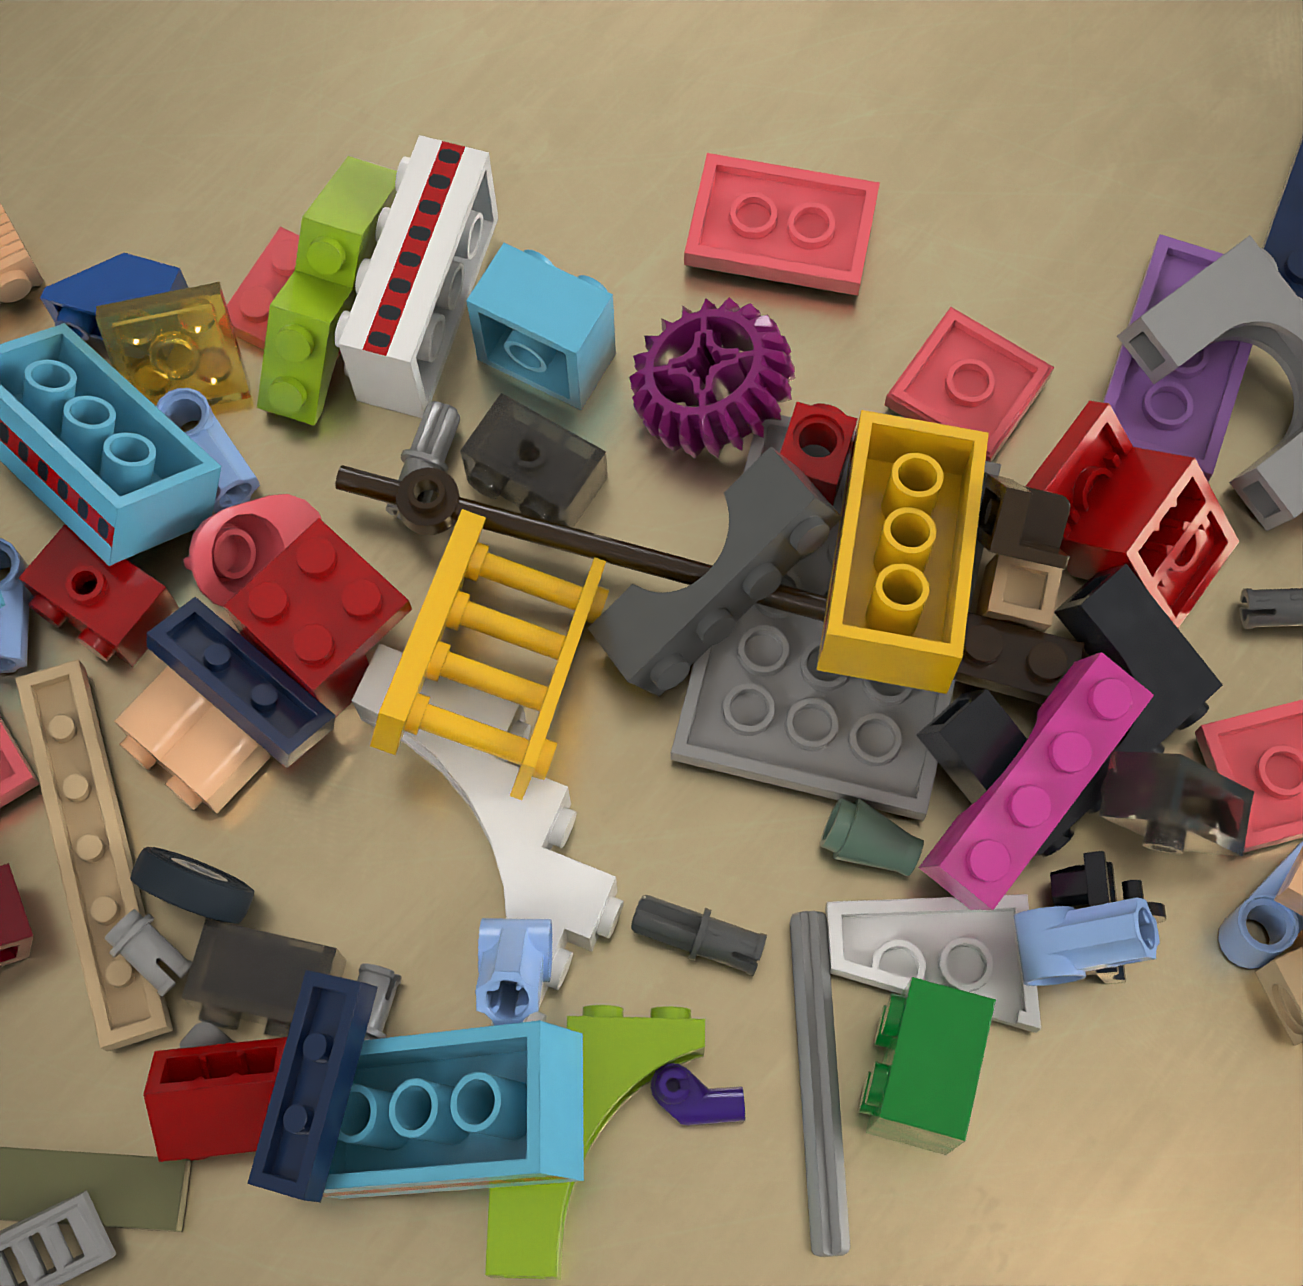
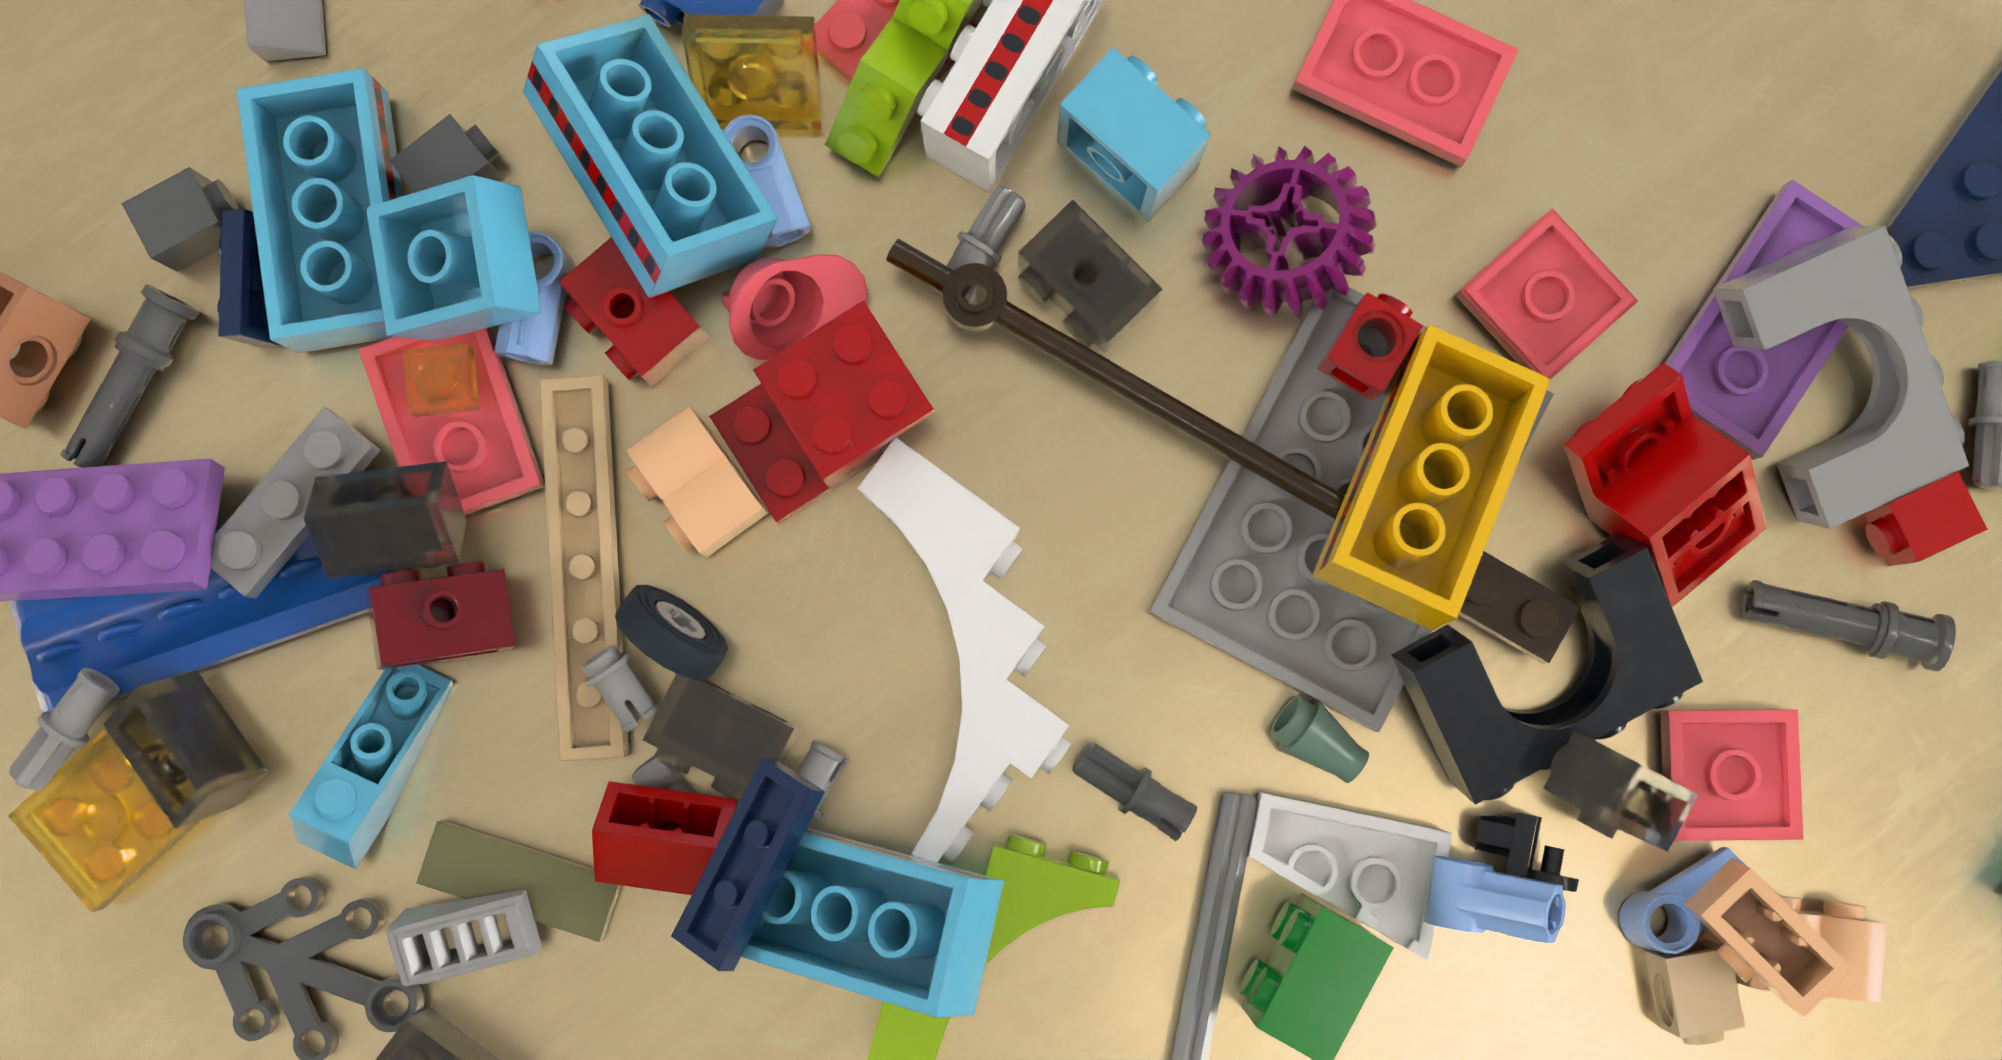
camera: 15 degrees right, 15 degrees up
dark blue plate [147,597,336,768] -> none
yellow fence [370,509,609,800] -> none
light blue piece [475,918,552,1026] -> none
dark grey arch [588,446,843,697] -> none
dark purple arm [650,1063,745,1126] -> none
dark pink arch [918,652,1154,910] -> none
dark brown panel [976,473,1071,569] -> none
tan brick [976,554,1063,632] -> none

